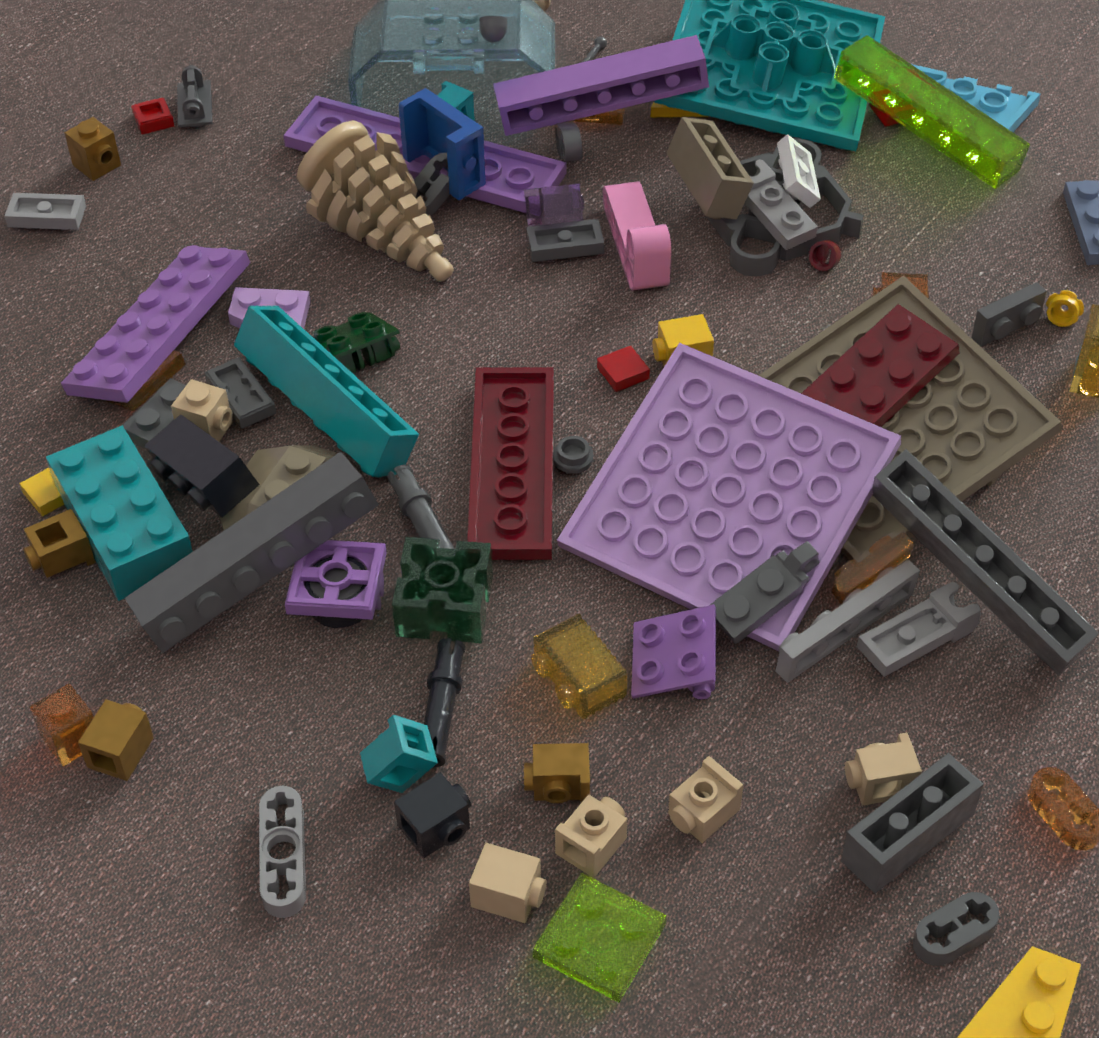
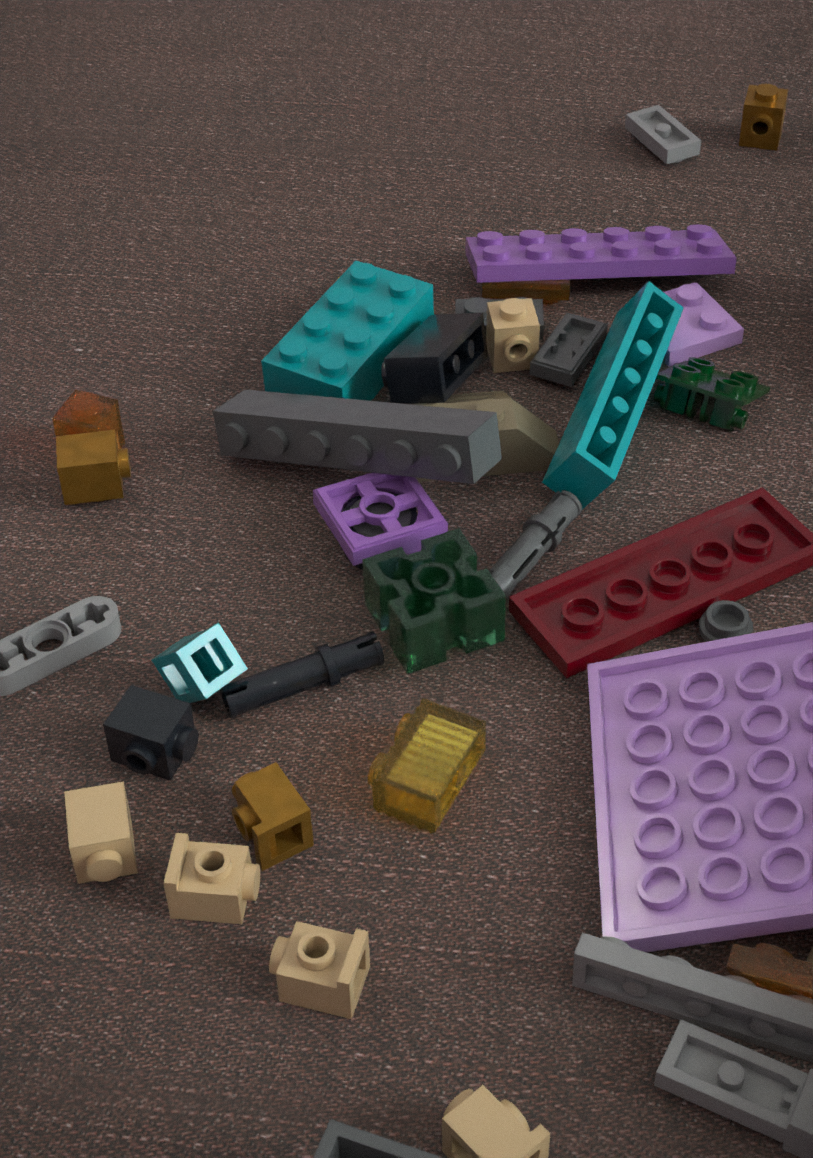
camera: 60 degrees right, 5 degrees down
pearl gold brick [23,509,96,578] -> none
clear neon green plate [533,873,667,1003] -> none
medium lavender hinge [631,604,716,699] -> none
dark grey hinge [710,541,820,644] -> none

